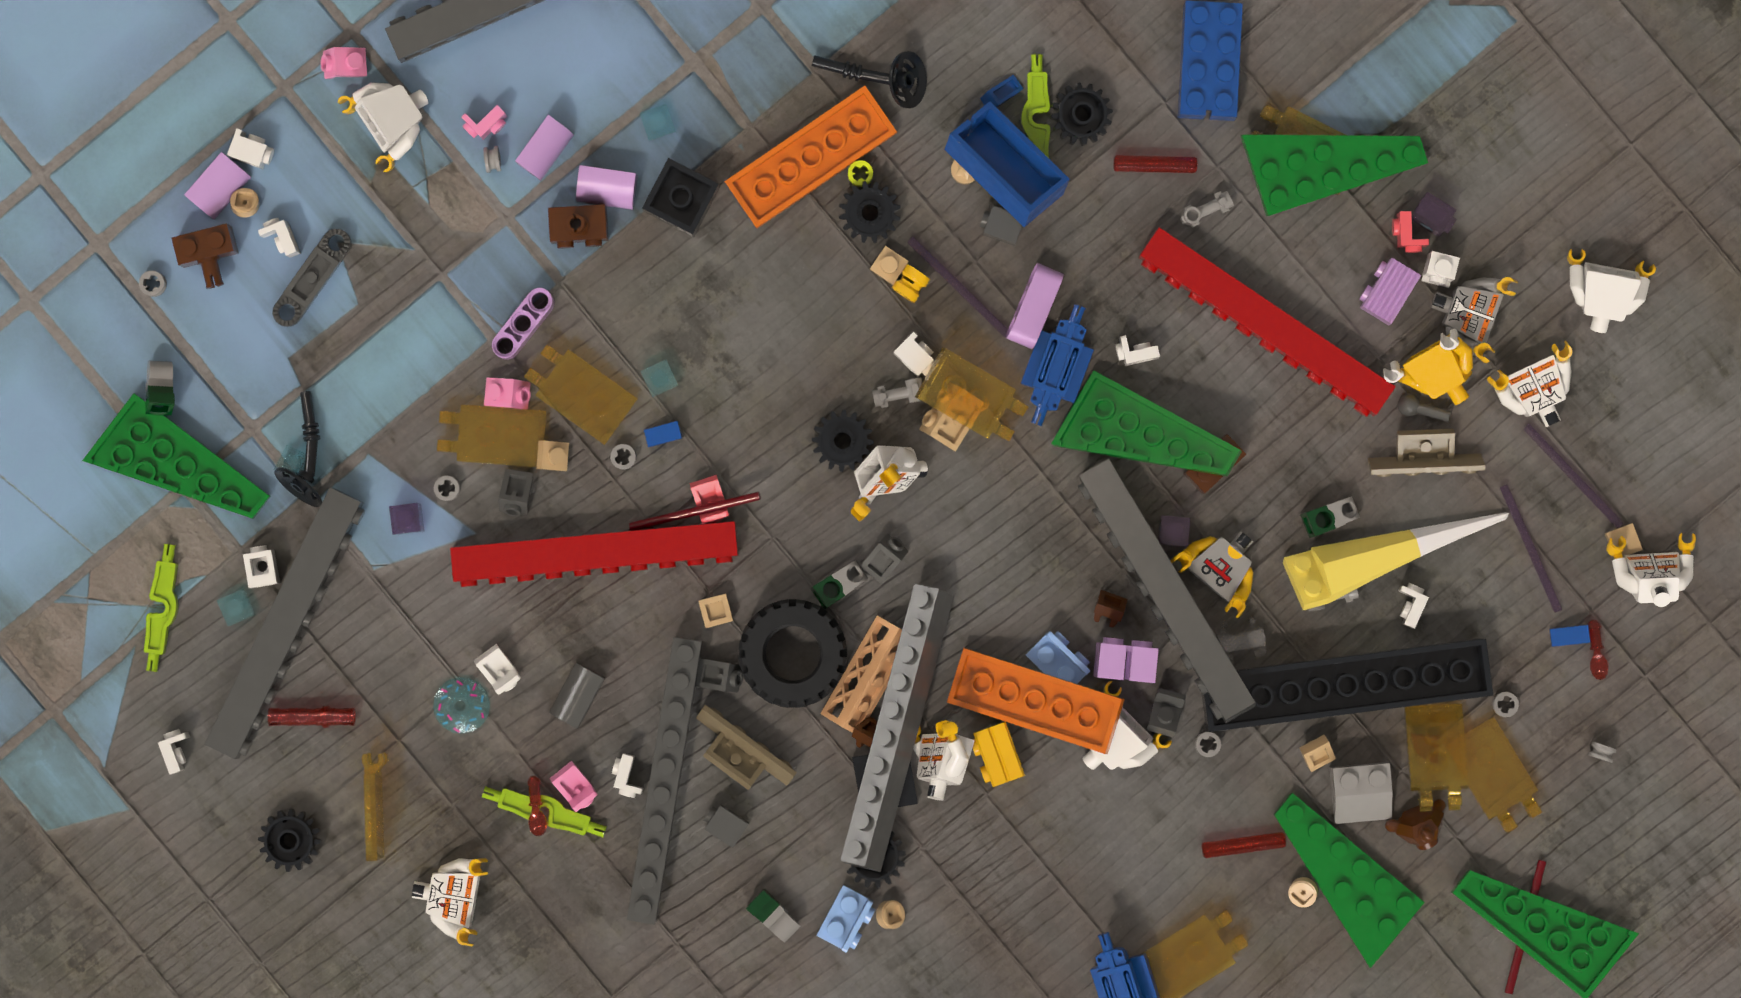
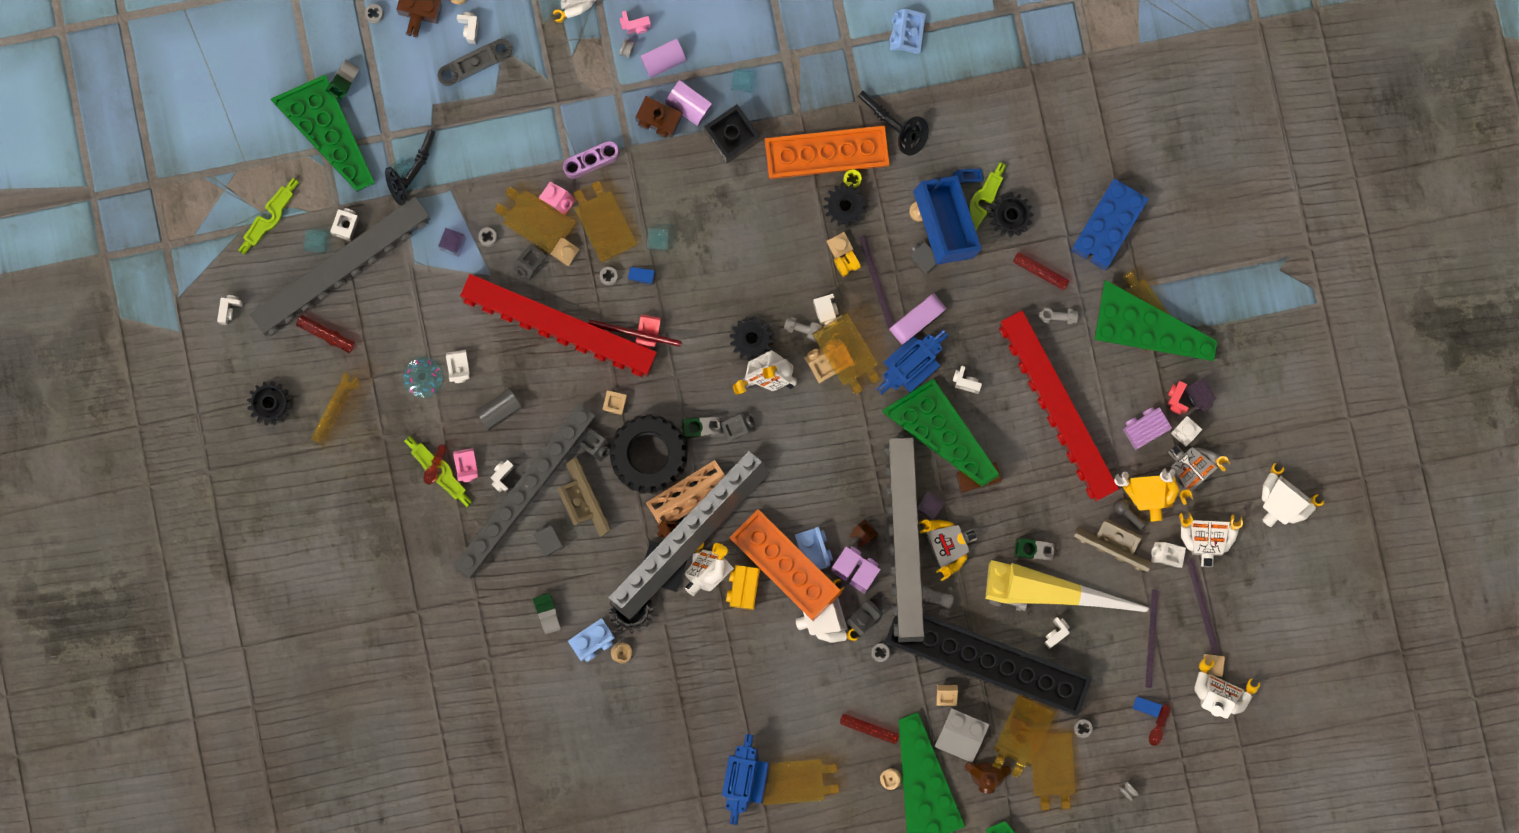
camera: 20 degrees right, 5 degrees down
torso [412,858,488,947] -> none
none -> white bracket [1151,542,1186,568]

